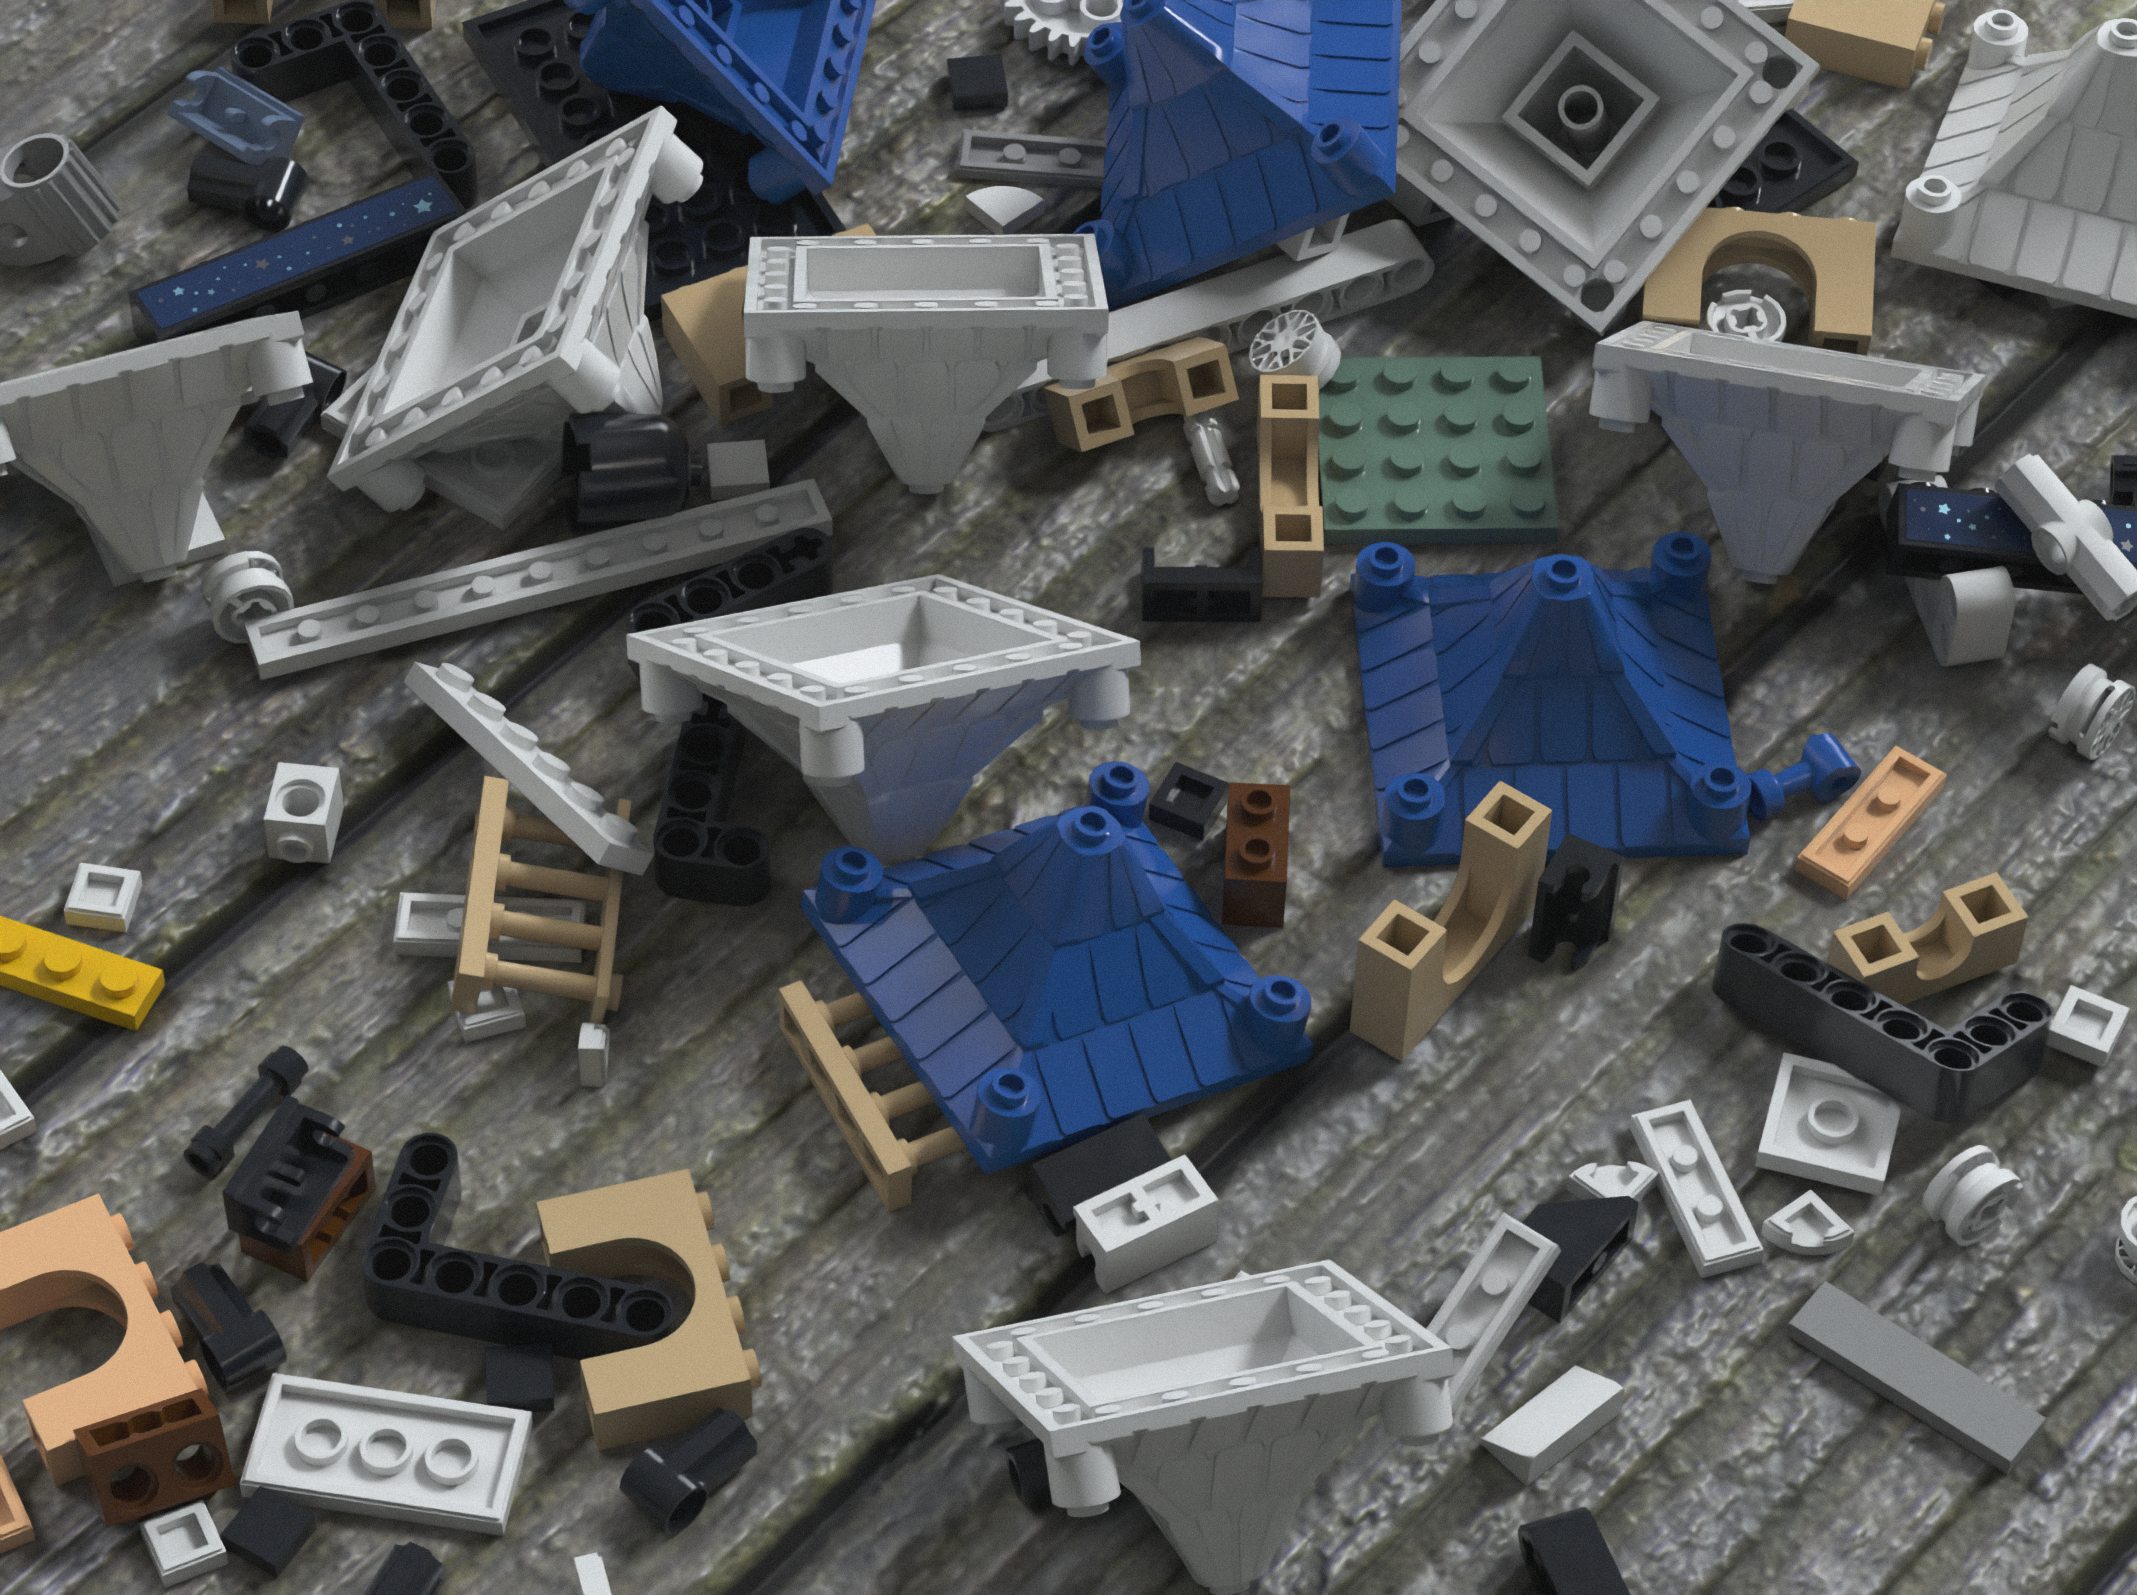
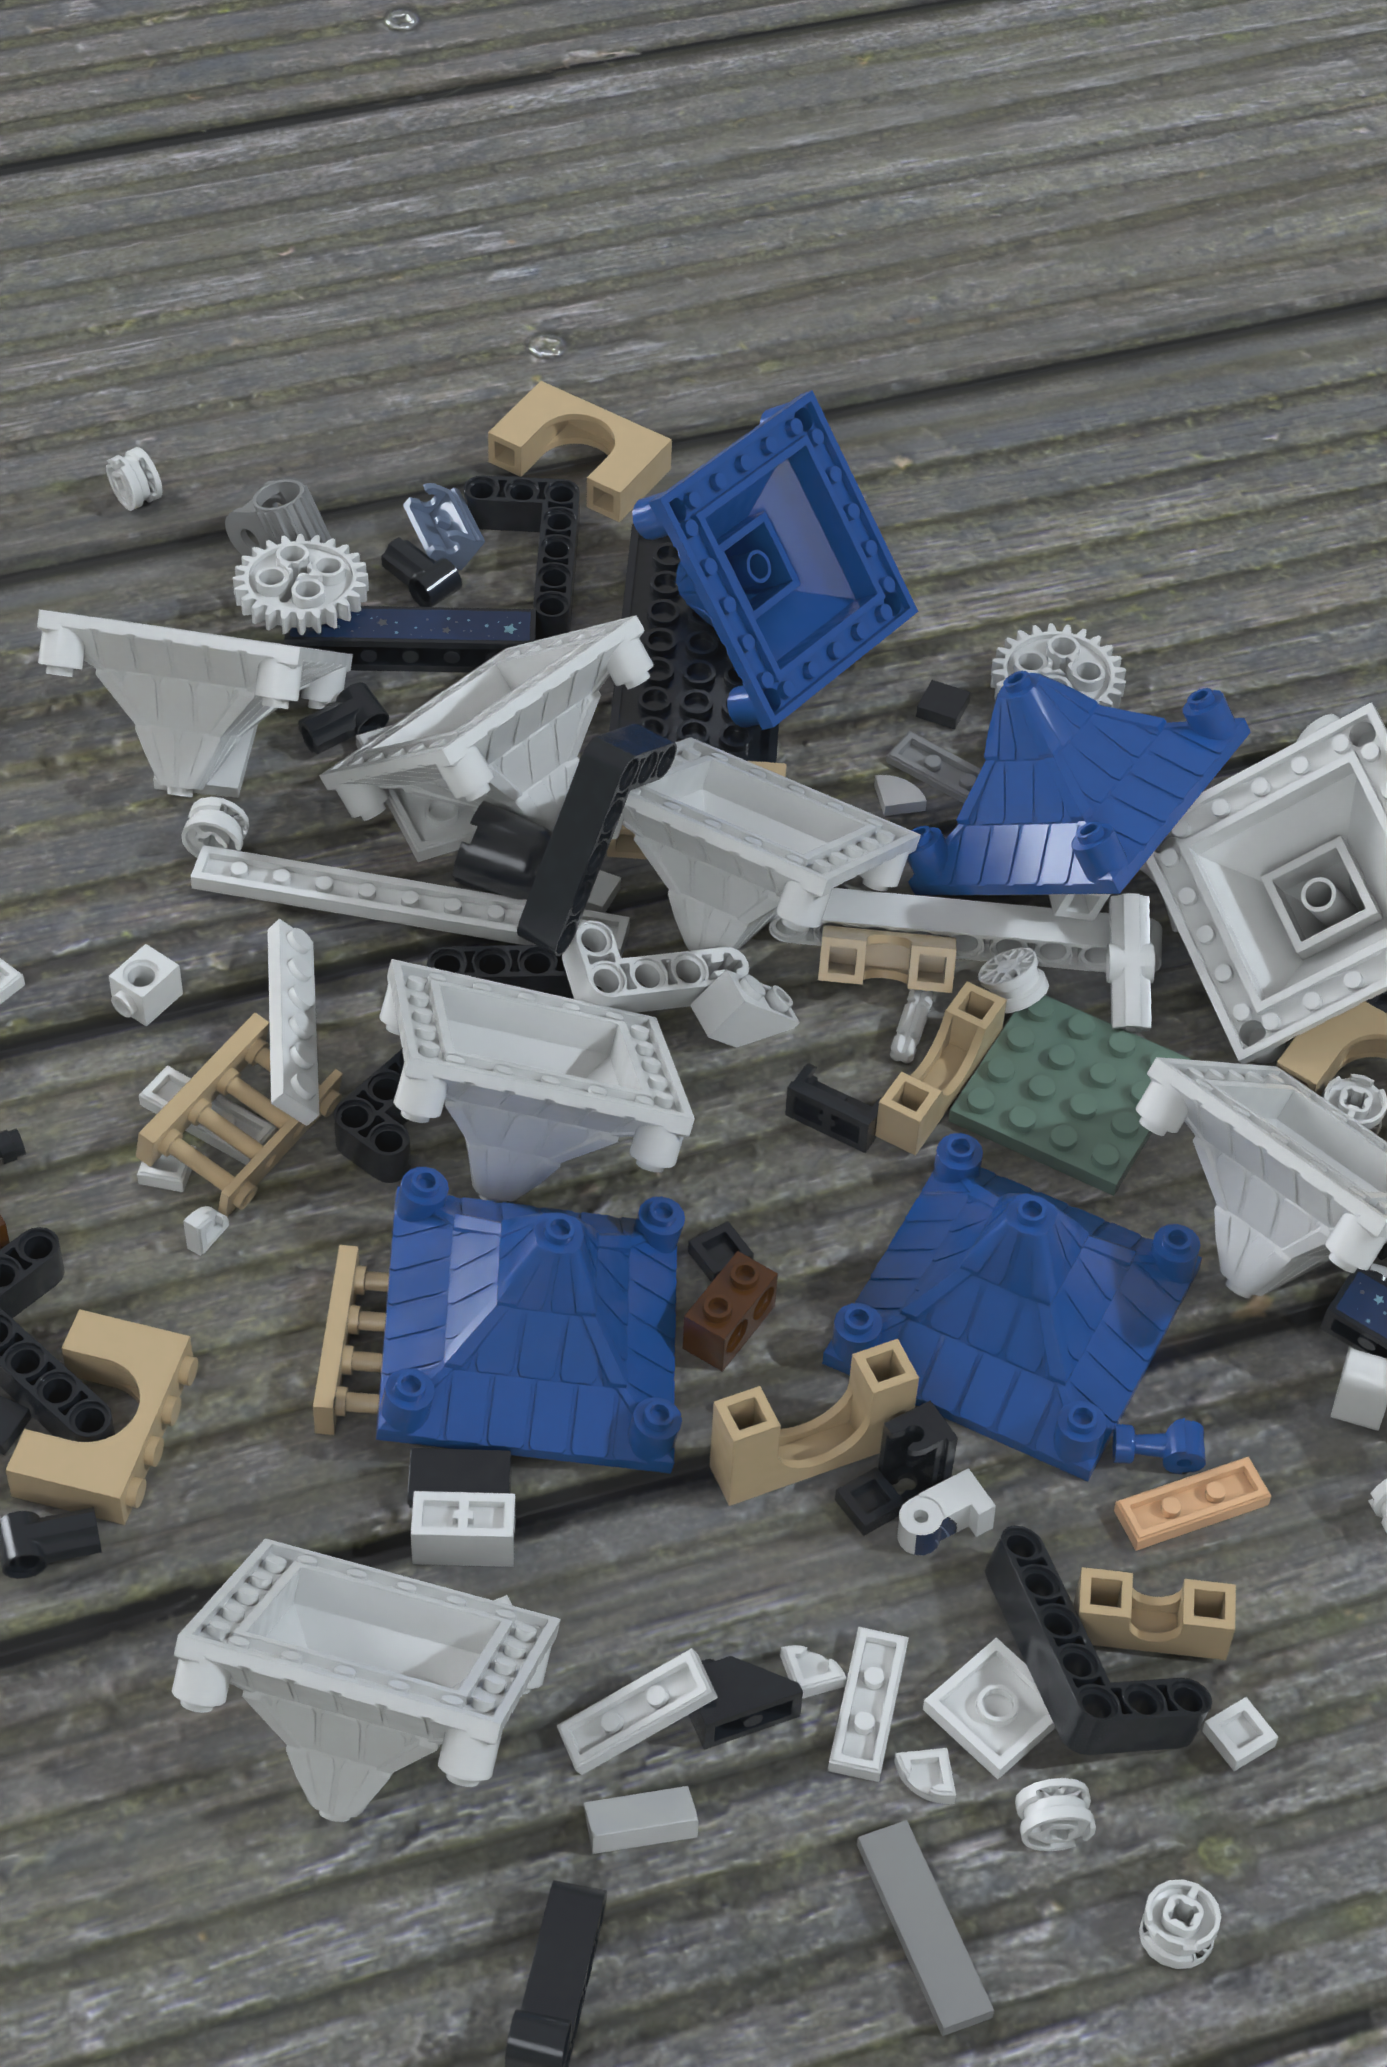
camera: 30 degrees right, 0 degrees up
none -> white gear [233,534,369,635]
none -> black beam [517,724,677,956]
none -> white beam [562,920,749,1013]
none -> white slope [690,969,800,1048]
none -> black tile [835,1467,905,1536]
none -> white leg [897,1468,996,1556]
none -> white piece [1106,893,1155,1033]

